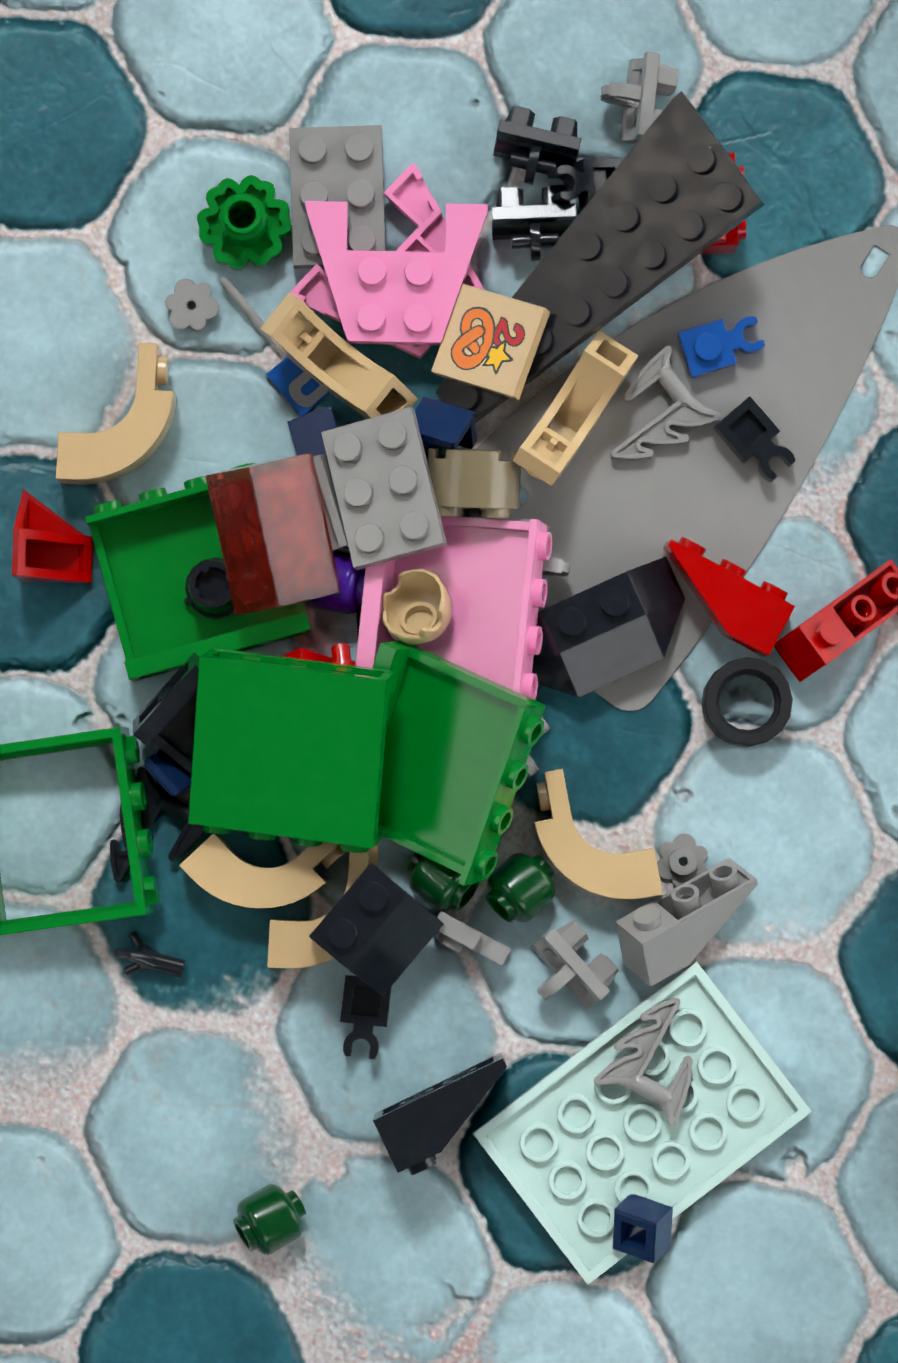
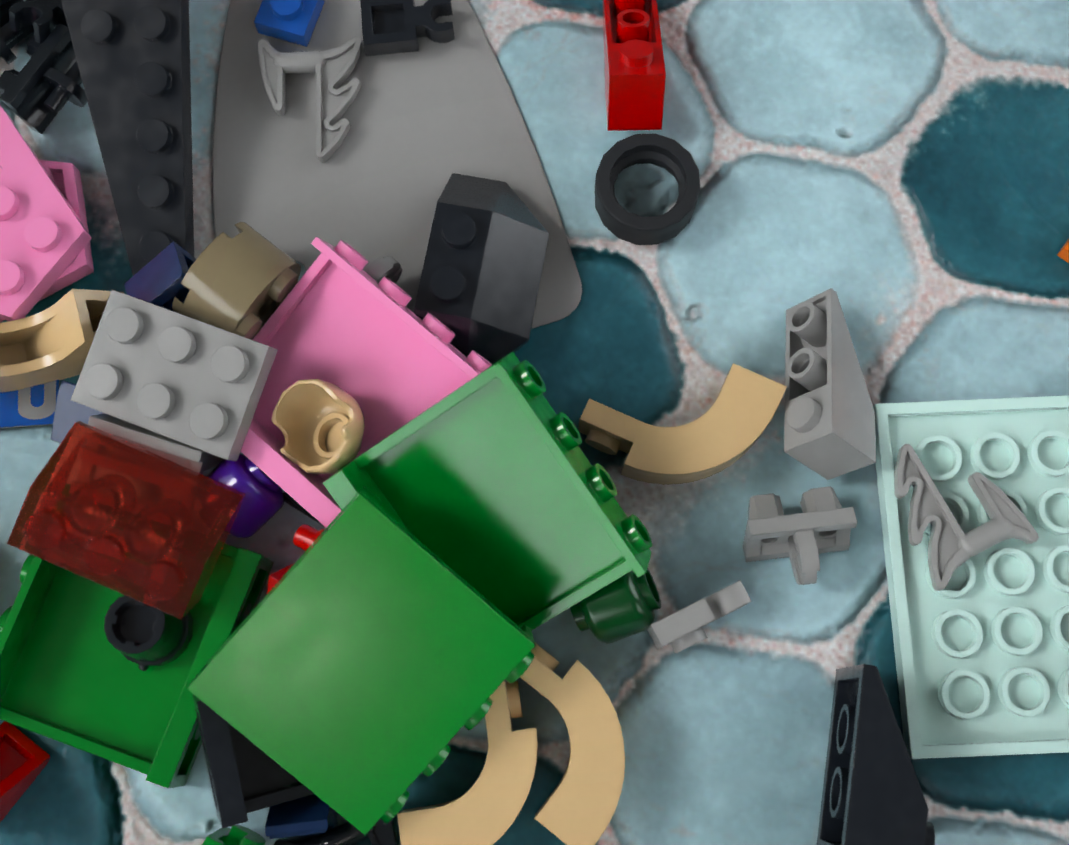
camera: 50 degrees left, 10 degrees down
black slope [309,863,444,996] -> none
black plate [340,975,392,1059] -> none
tan tile [431,284,550,400] -> none
dark green head [485,853,555,922] -> none
tan arch [512,330,638,486] -> none
light grey plant [657,834,708,887] -> none
red slope [663,537,795,657] -> none

